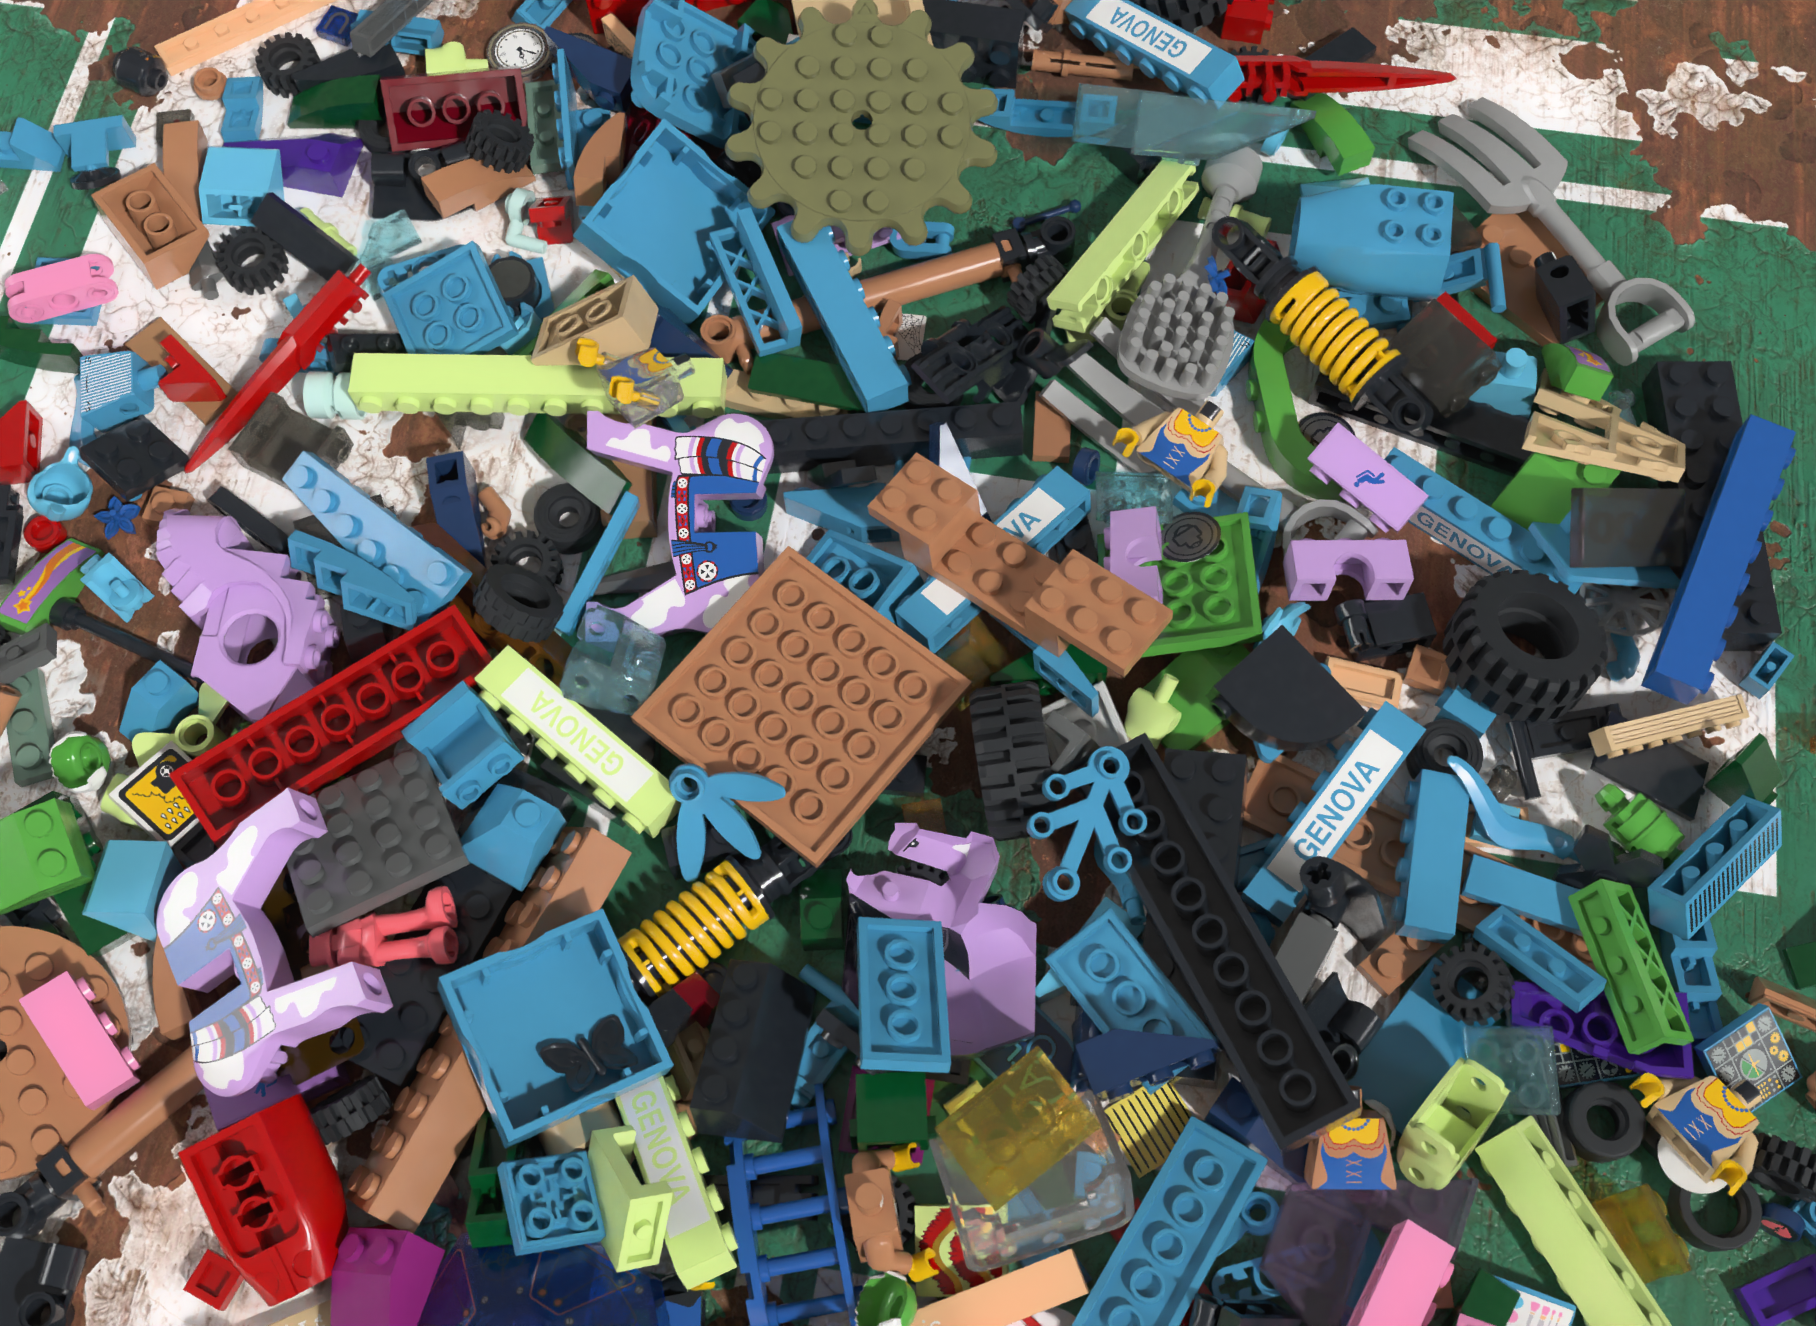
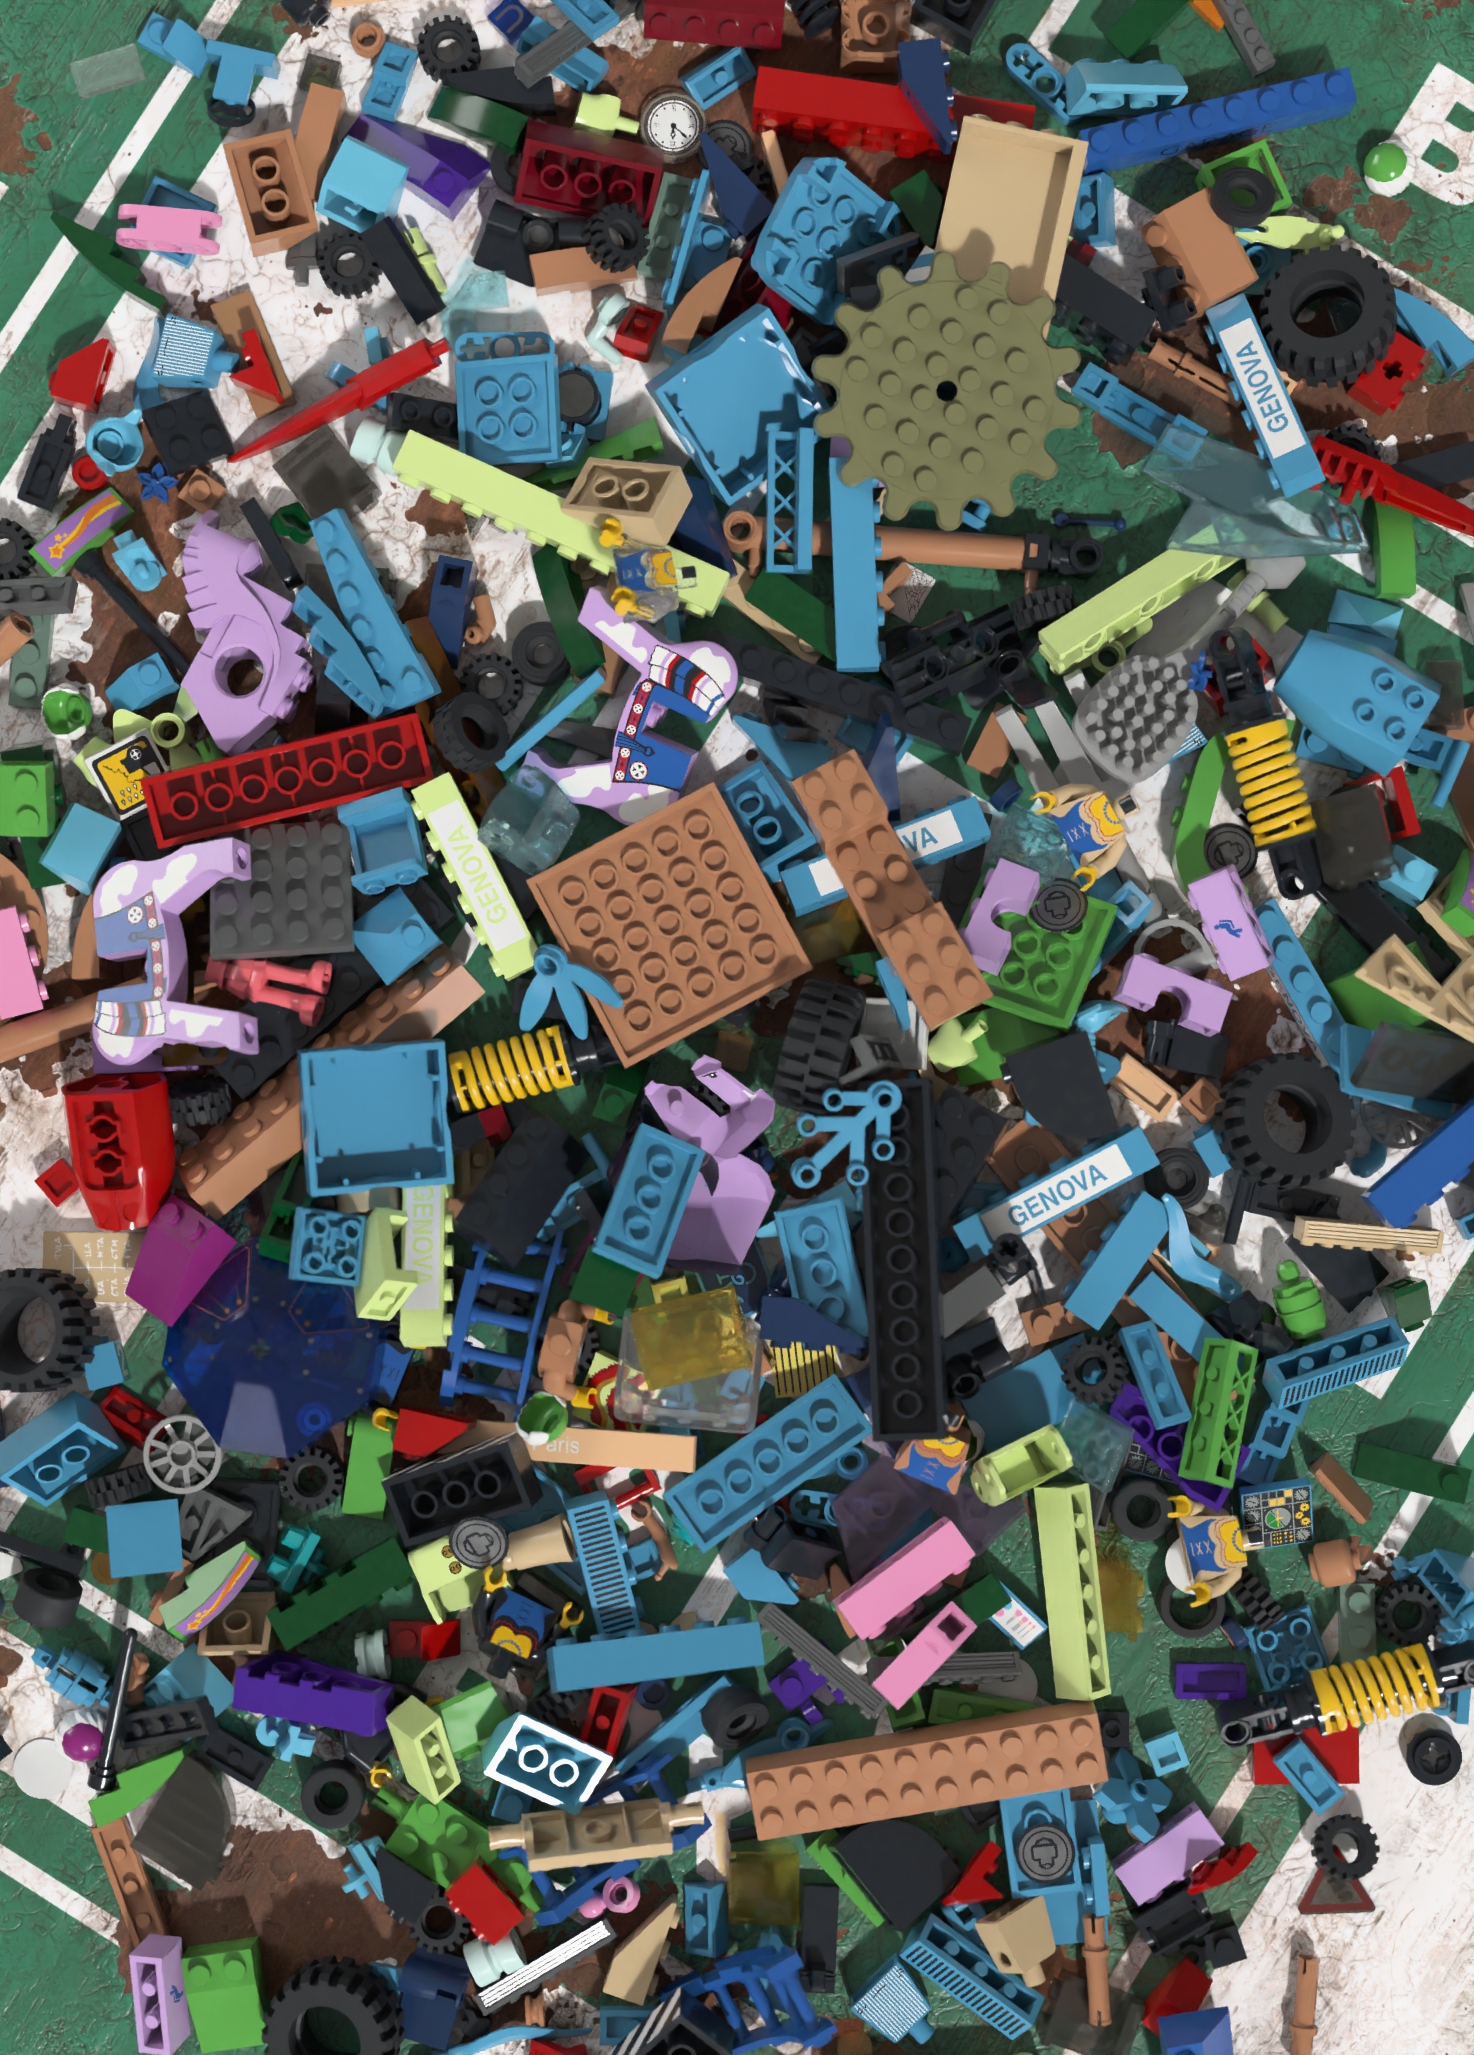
camera: 20 degrees right, 20 degrees up
black piece [539,1015,638,1092] -> none
none -> dark green tile [270,502,314,544]

